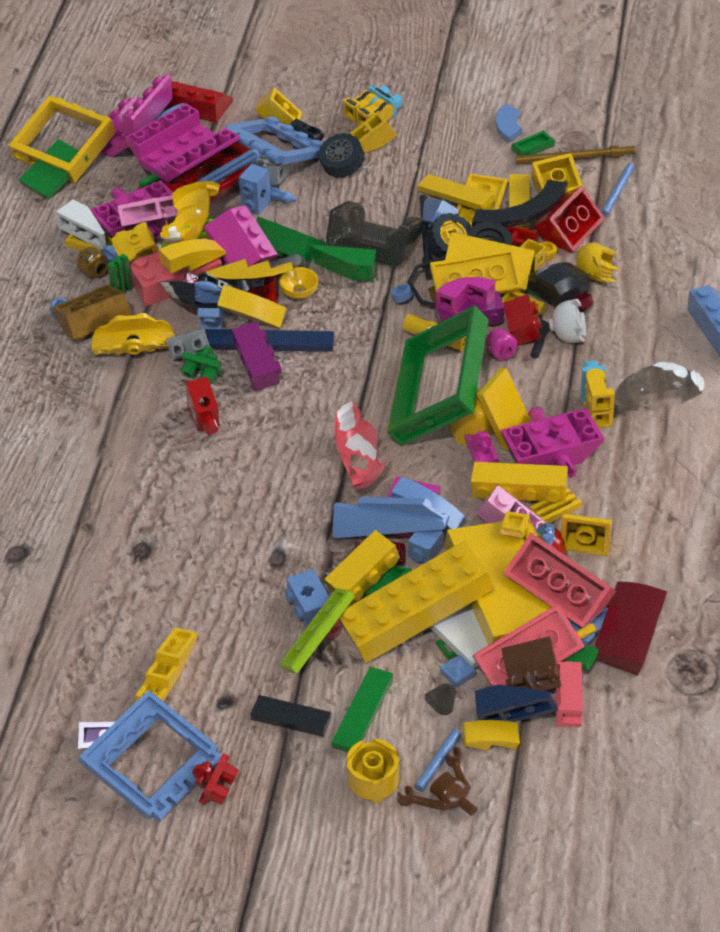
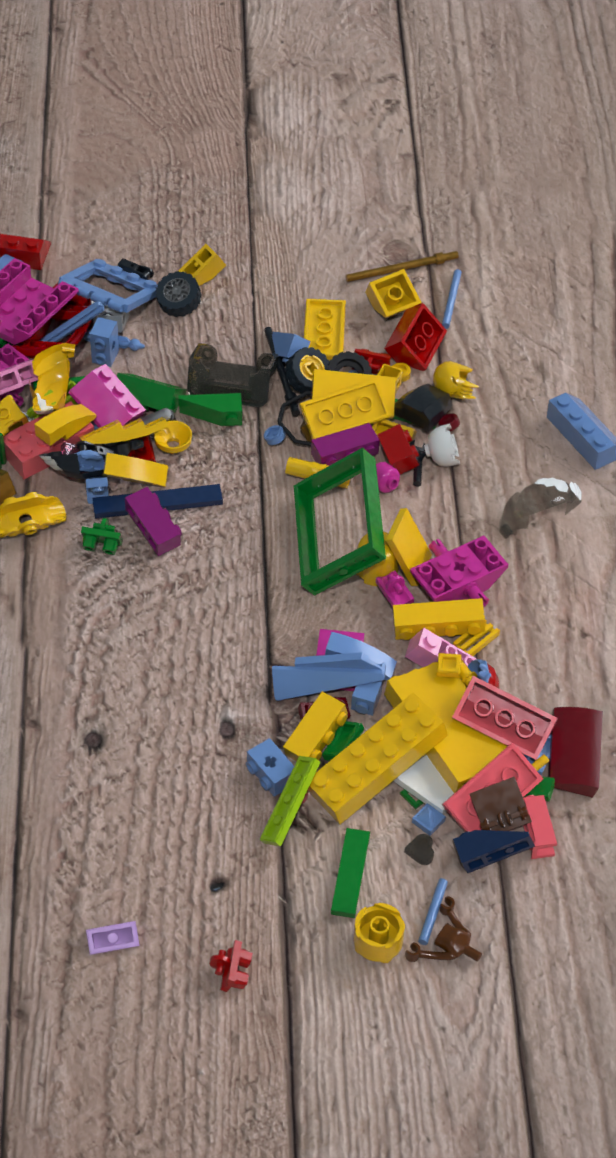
camera: 15 degrees left, 5 degrees up
medium blue hinge [78,690,221,821] -> none
yellow slope [134,627,198,703] -> none
light grey hips [166,328,210,360] -> none
red torso [186,377,219,435] -> none
black tile [250,695,331,737] -> none
yellow slope [255,87,302,125] -> none
coral animal [334,401,386,490] -> none
hips [343,85,402,126] -> none
yellow tile [417,174,494,210] -> none
dark pink brick [436,277,495,315] -> none
yellow slope [462,720,520,751] -> none
black tile [472,180,568,227] -> none
medium blue tile [496,103,522,142] -> none
yellow tile [509,174,530,230] -> none
green tile [511,130,555,156] -> none
yellow slope [561,513,613,556] -> none
yellow hips [580,361,615,428] -> none

